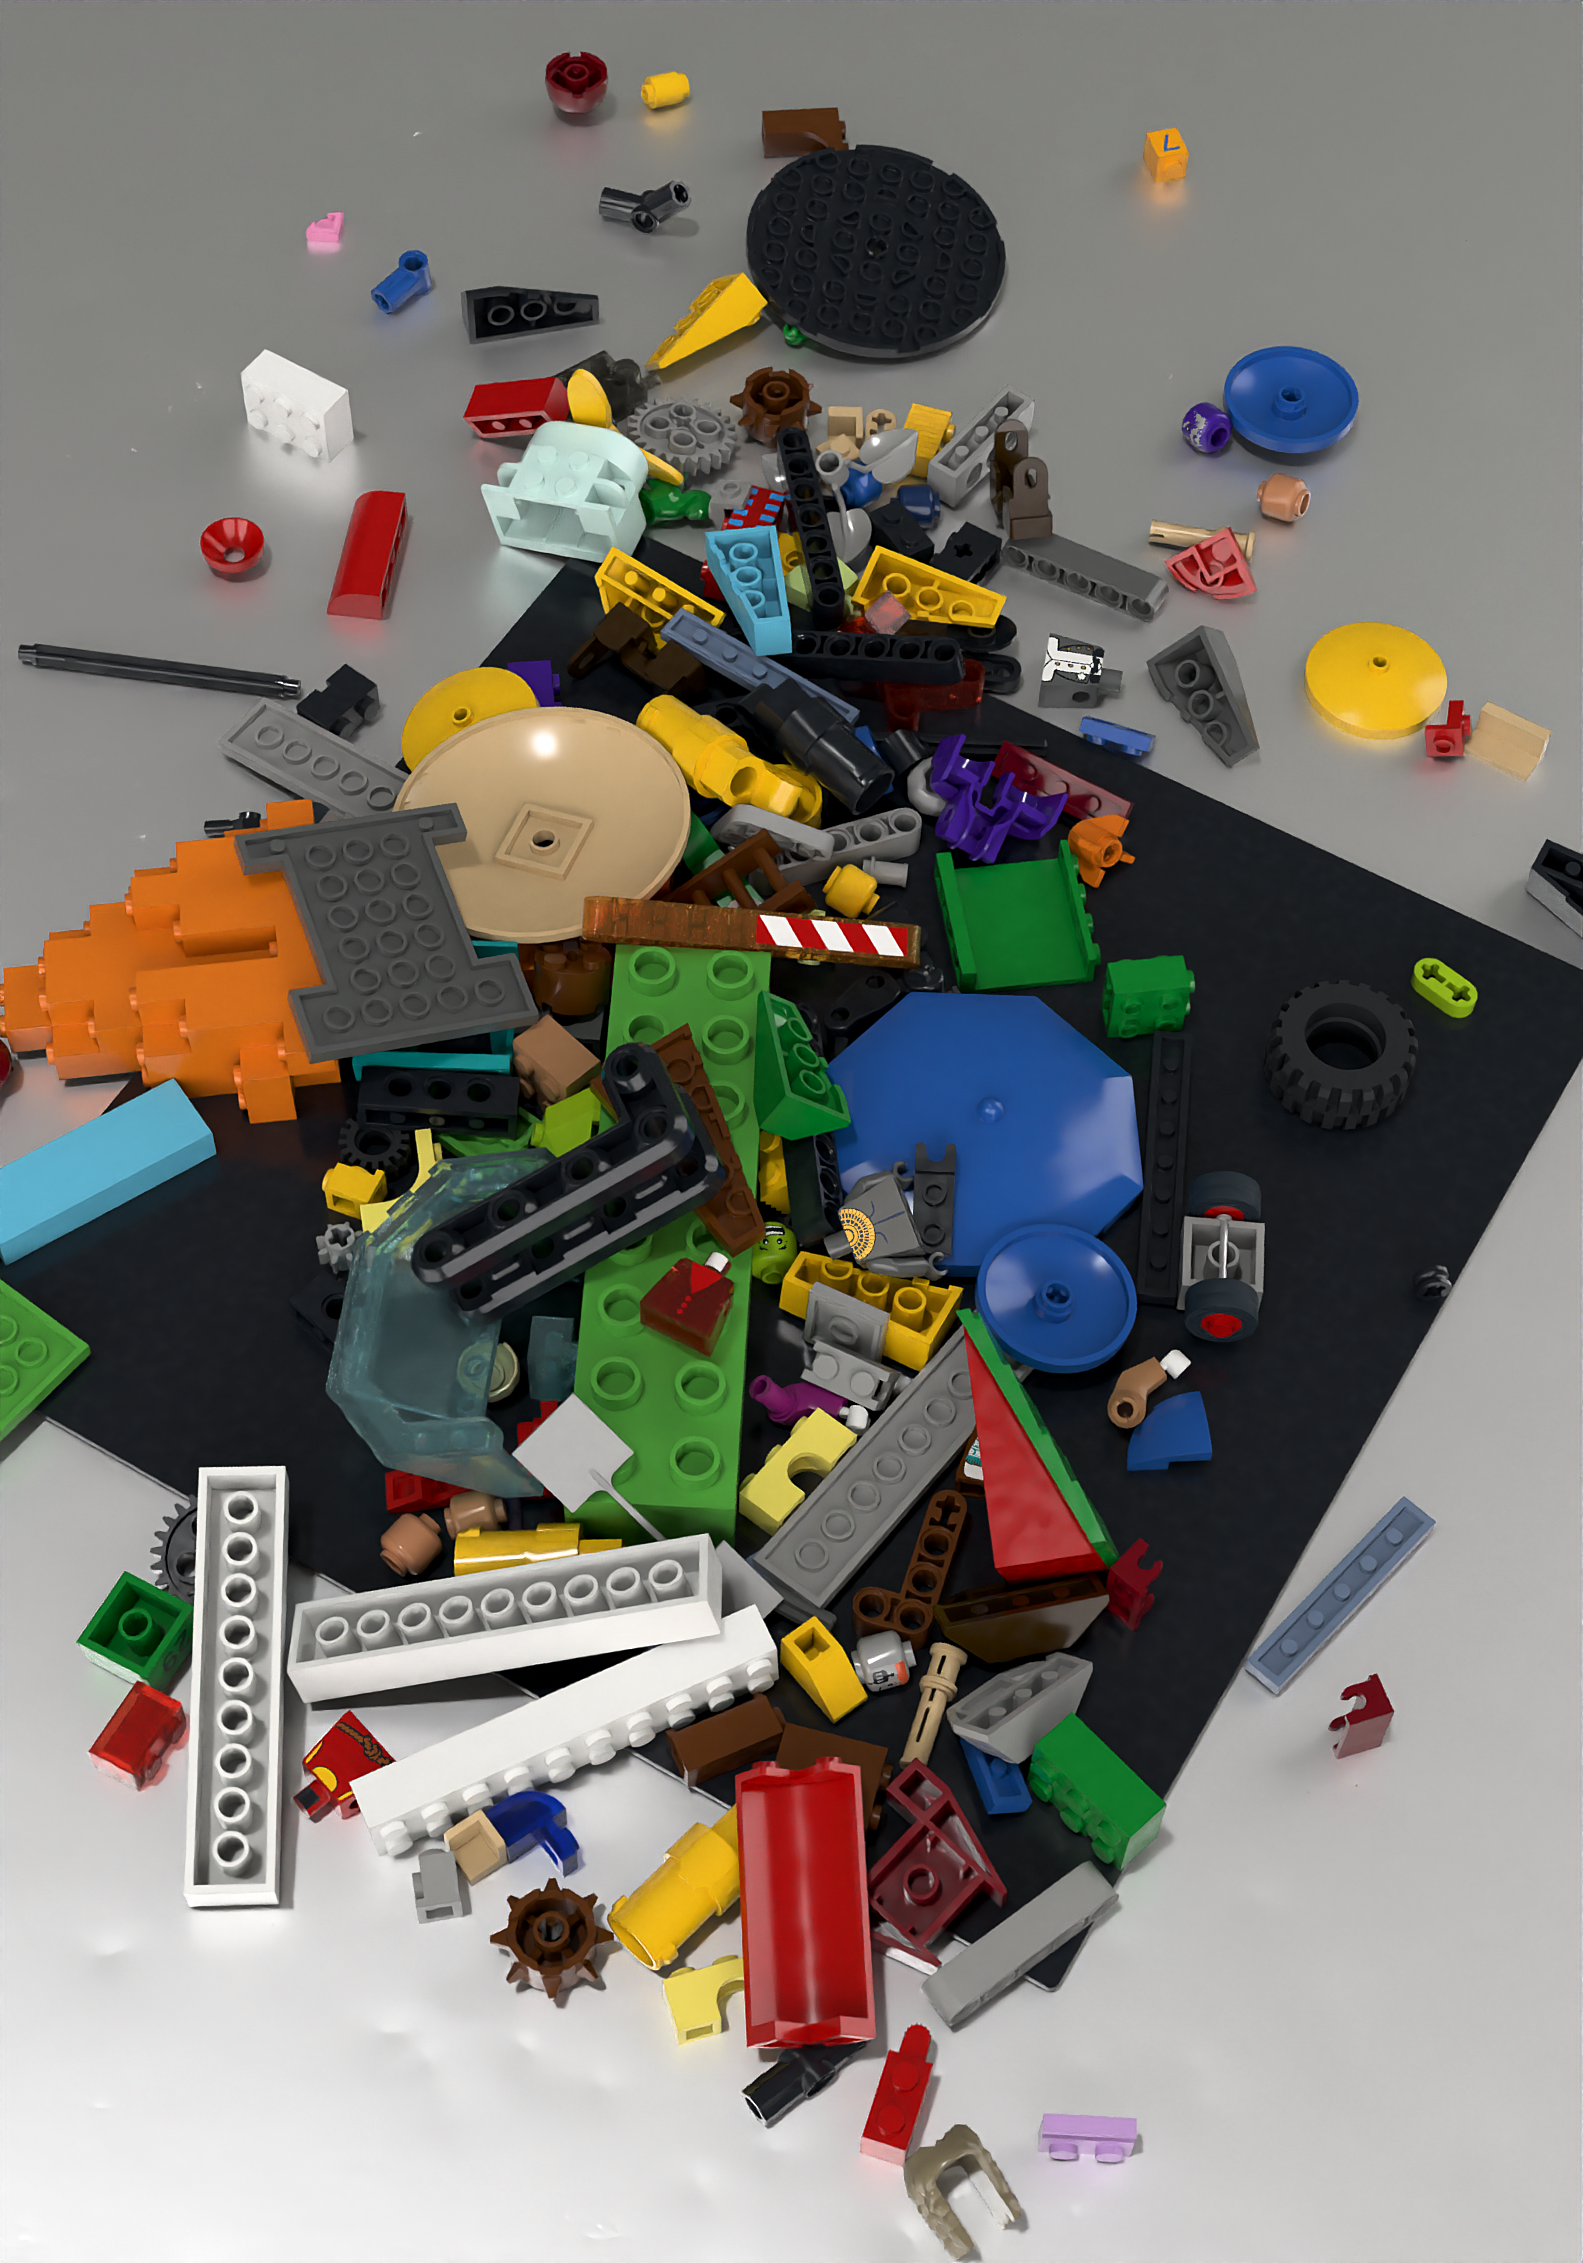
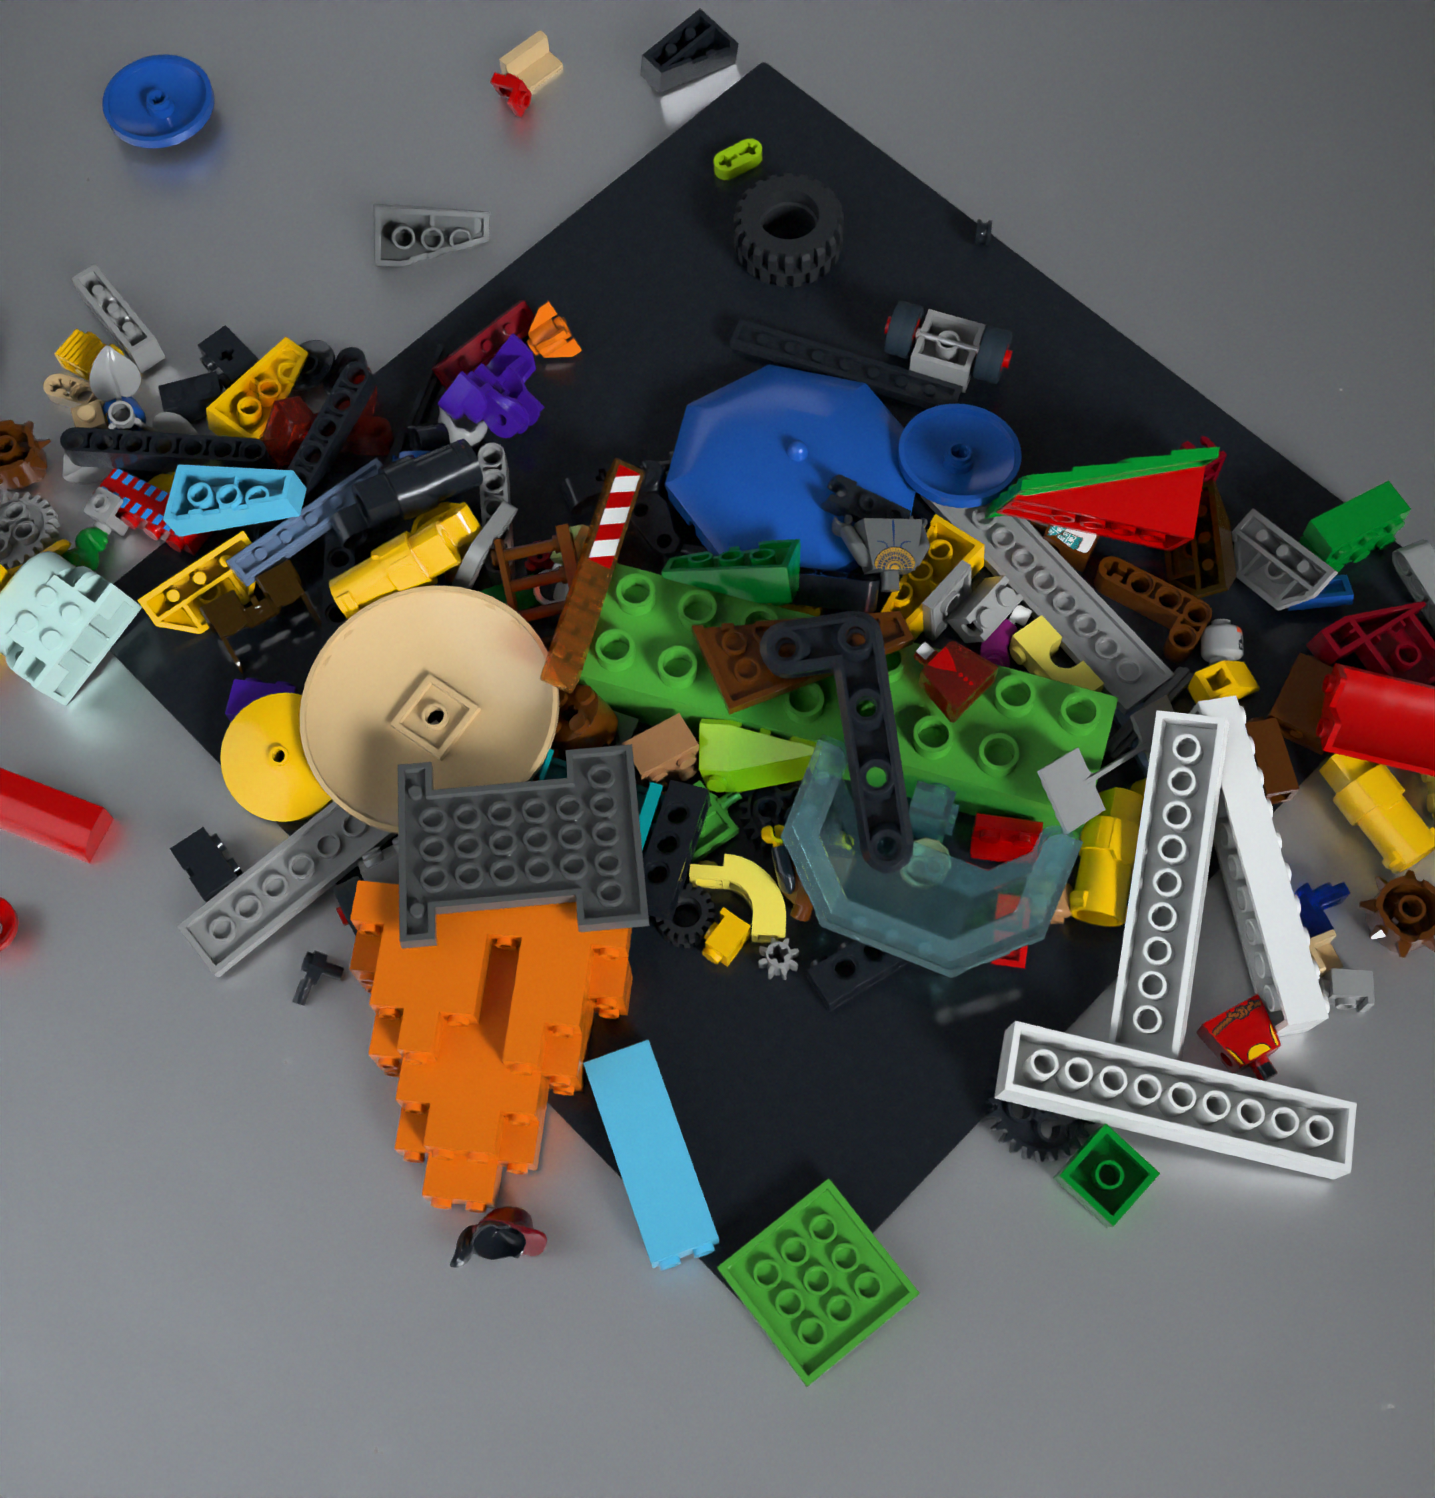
camera: 70 degrees left, 10 degrees up
black piece [18,643,301,697] -> none
clear red piece [88,1680,187,1792] -> none
nougat head [380,1513,443,1577] -> none
yellow head [822,864,880,919] -> none
tan panel [827,406,863,450] -> none
light grey pin [862,857,908,887] -> none
dark blue head [890,484,940,529] -> none
tan pin [899,1643,968,1769] -> none
green panel [934,840,1101,994] -> none
dark brown piece [990,419,1053,540] -> none
dark grey beam [1001,533,1169,621] -> none
torso [1038,633,1123,709] -> none
blue plate [1079,716,1156,756] -> none
green brick [1100,955,1195,1038] -> none
medium nougat arm [1107,1350,1191,1429] -> none
blue brick [1126,1391,1213,1471] -> none
tan pin [1149,520,1256,562] -> none
brick [1164,527,1258,599] -> none
dark purple head [1181,402,1232,453] -> none
sand blue plate [1244,1496,1436,1695] -> none
nougat head [1257,473,1311,522] -> none
yellow dish [1304,622,1447,740] -> none
dark red hinge [1328,1673,1394,1759] -> none

